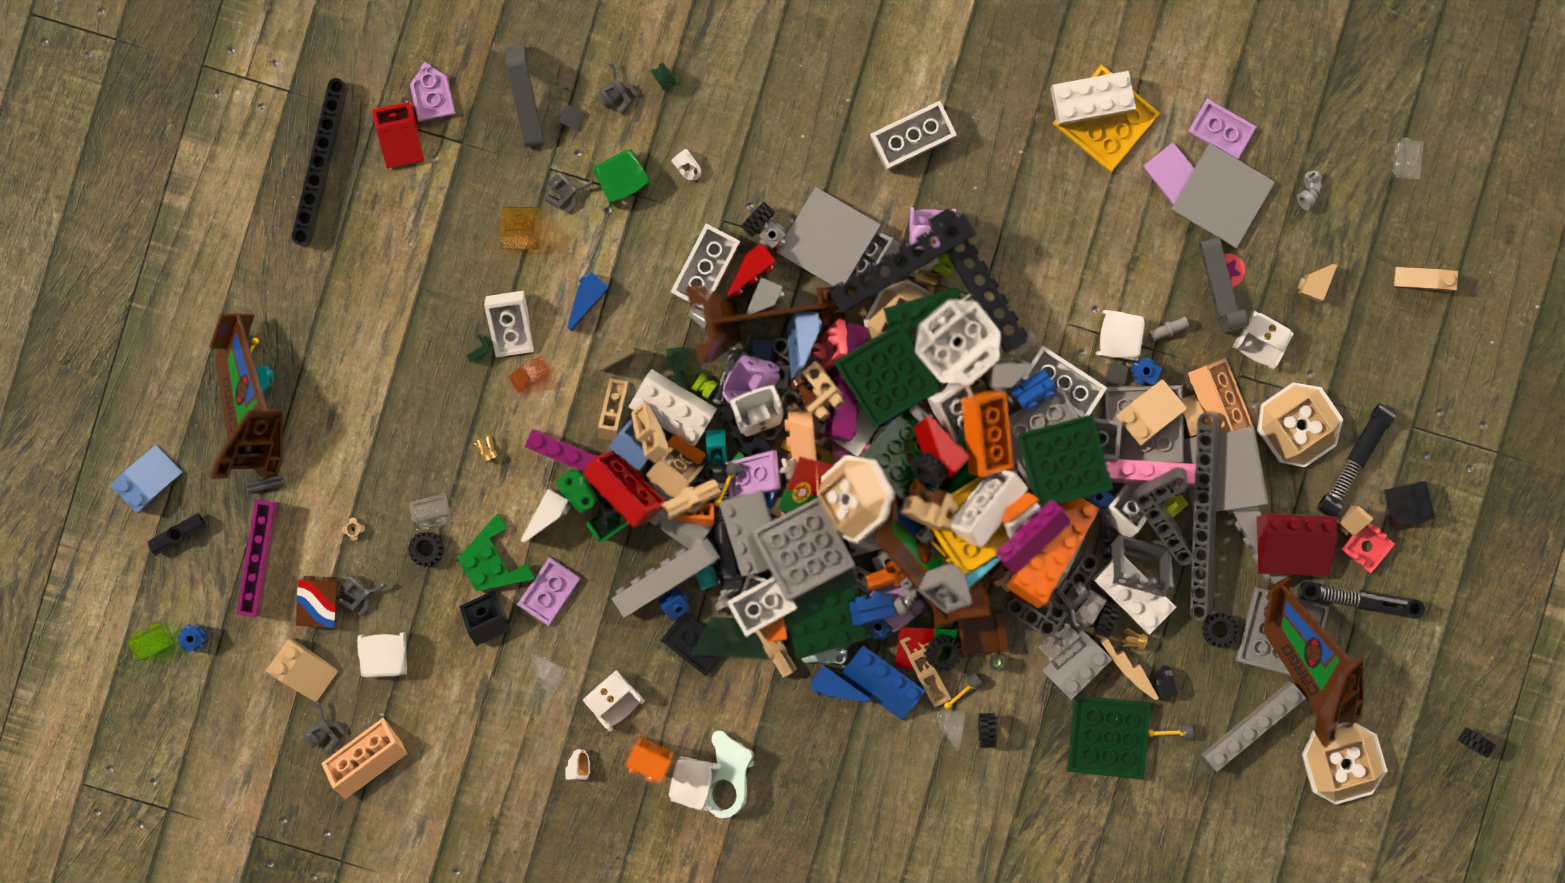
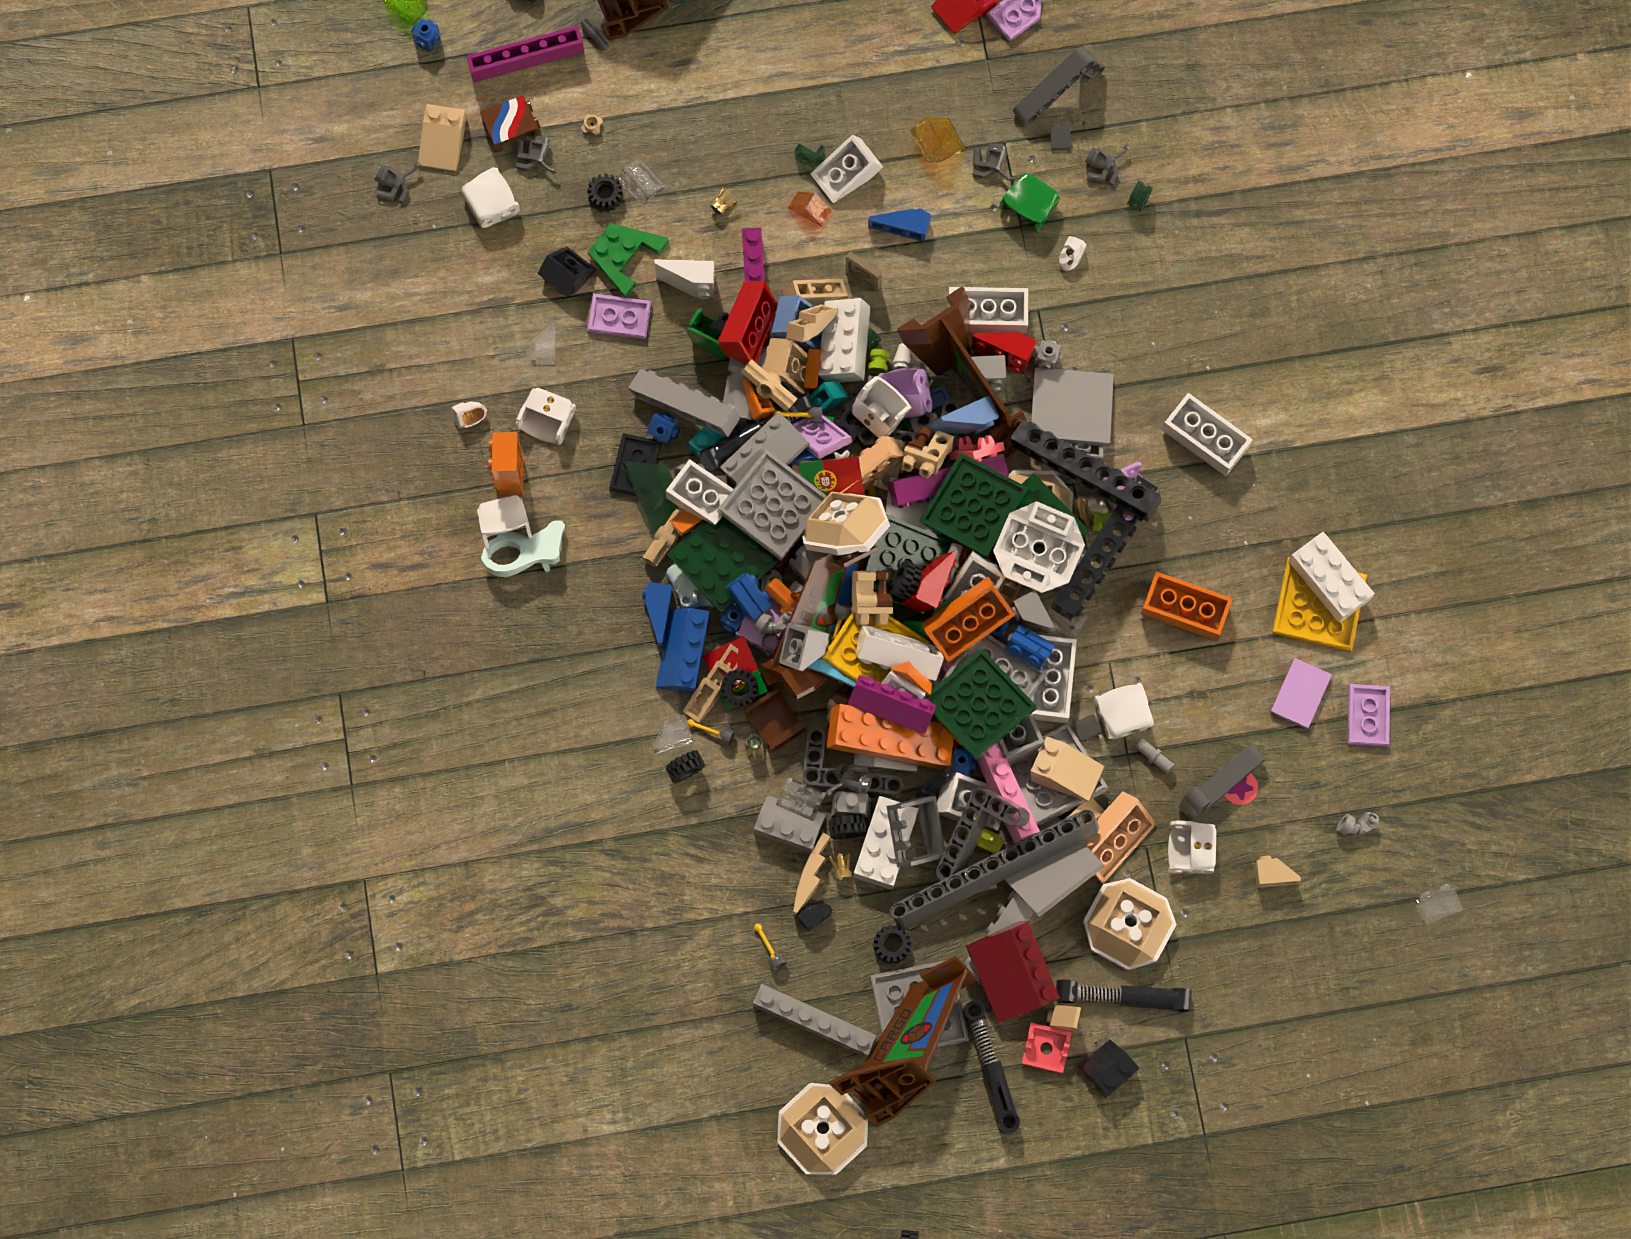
camera: 65 degrees right, 15 degrees down
light nougat slope [321,718,407,800] -> none
green piece [555,469,601,514] -> none
clear green bracket [666,347,688,375] -> none
black tyre [741,202,775,237] -> none
dark green plate [1066,695,1151,780] -> none
blue brick [1130,357,1162,386] -> none
light grey tile [1170,143,1275,248] -> none
tan slope [1394,267,1458,292] -> none
none -> white cone [892,343,912,370]
none -> orange brick [1141,572,1233,641]

